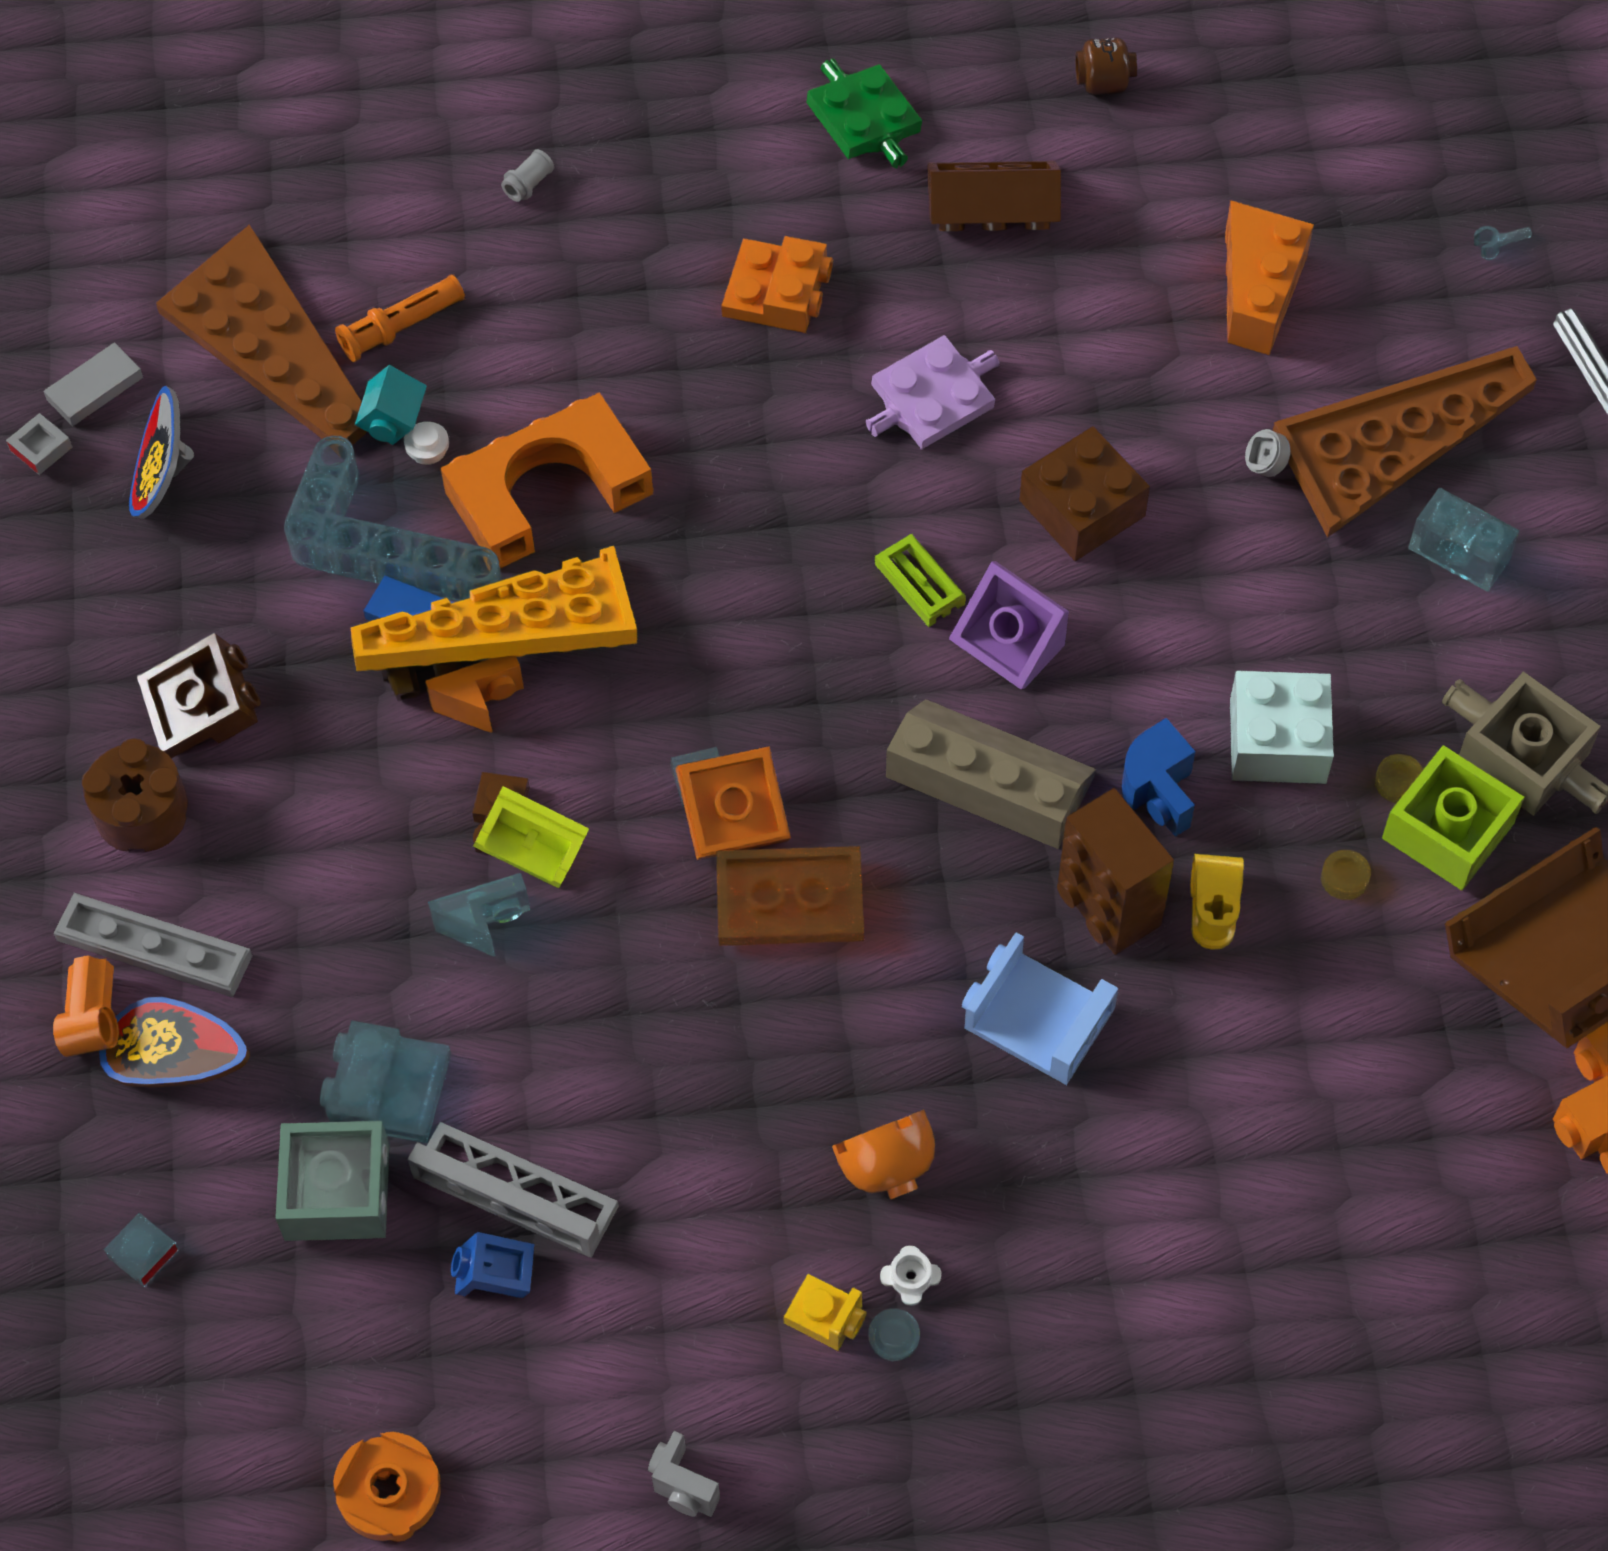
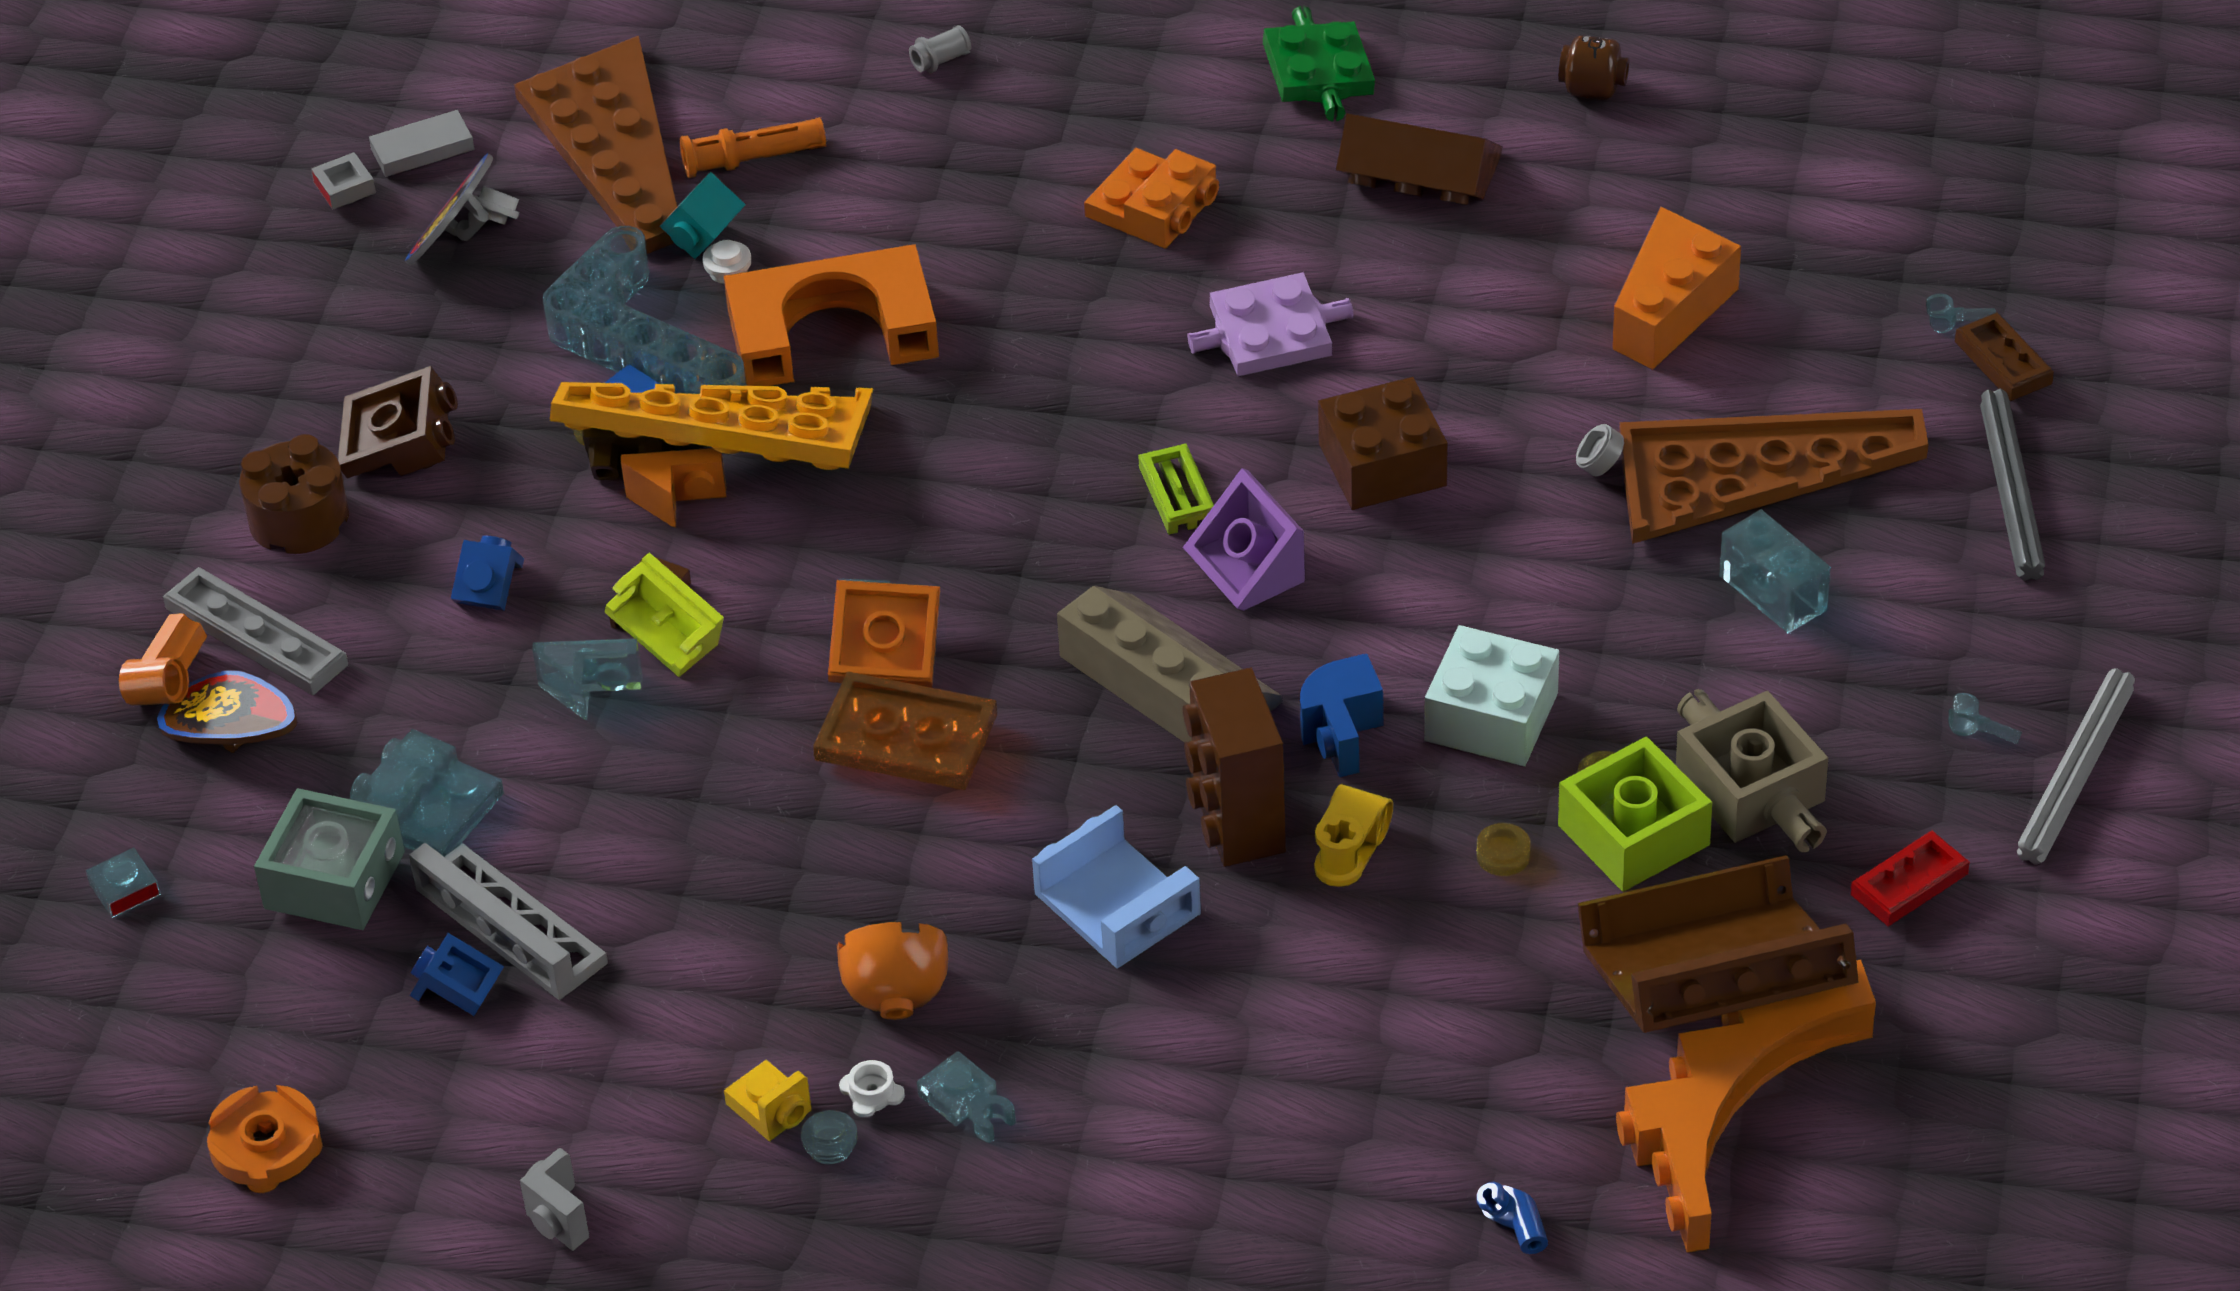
camera: 20 degrees right, 15 degrees down
none -> blue bracket [451,536,524,611]
none -> white plate [475,186,520,225]
none -> clear light blue plate [917,1051,1016,1143]
none -> blue arm [1476,1182,1548,1254]
none -> reddish brown plate [1955,312,2054,401]

